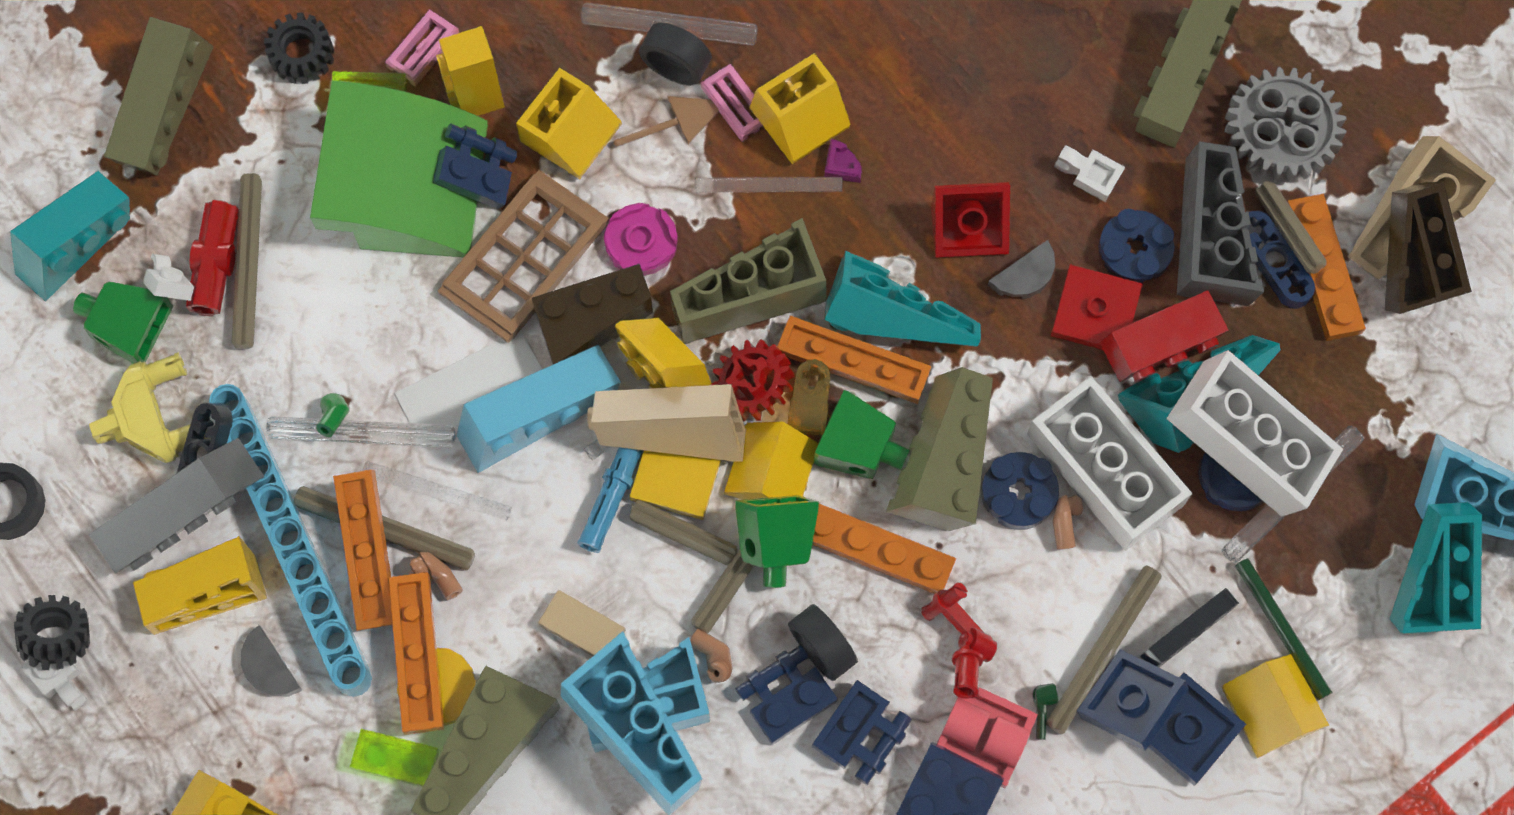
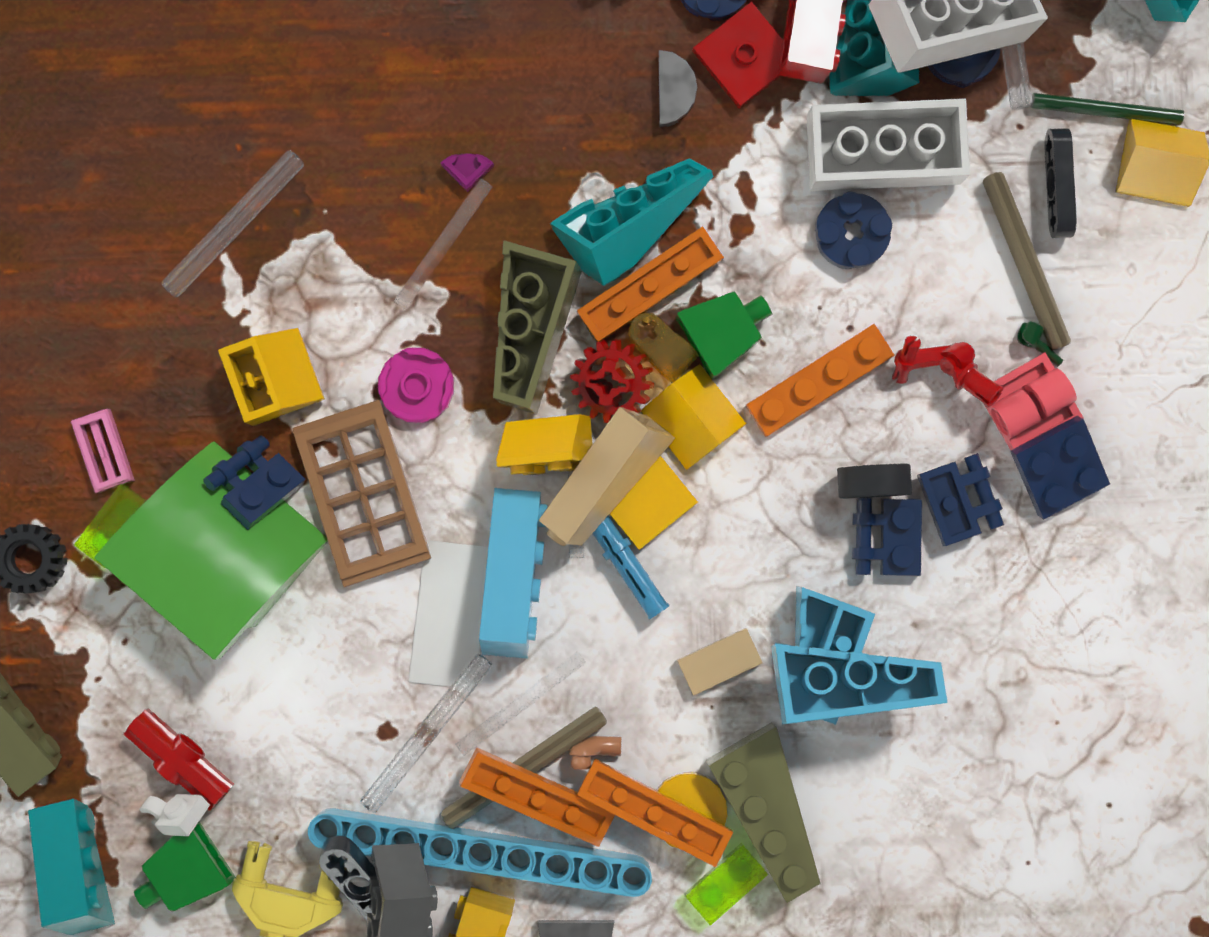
camera: 60 degrees left, 15 degrees up
dark tan axle [231,173,262,349] -> none
green arm [316,393,349,437] -> none
yellow wedge [436,26,505,116] -> none
dark brown wedge [531,264,653,365] -> none
medium nougat piece [614,96,728,146] -> none
dark tan axle [629,500,737,566] -> none
black tyre [638,22,712,86] -> none
nougat arm [690,629,733,683] -> none
dark tan axle [691,549,755,633] -> none
bright pink tile [701,64,763,141] -> none
green torso [735,495,819,588] -> none
yellow slope [749,53,851,164] -> none
olive wedge [886,367,993,531] -> none
red slope [931,182,1010,258] -> none
nougat arm [1053,495,1083,550] -> none
dark blue plate [1077,649,1189,751] -> none
dark blue plate [1149,672,1246,786] -> none

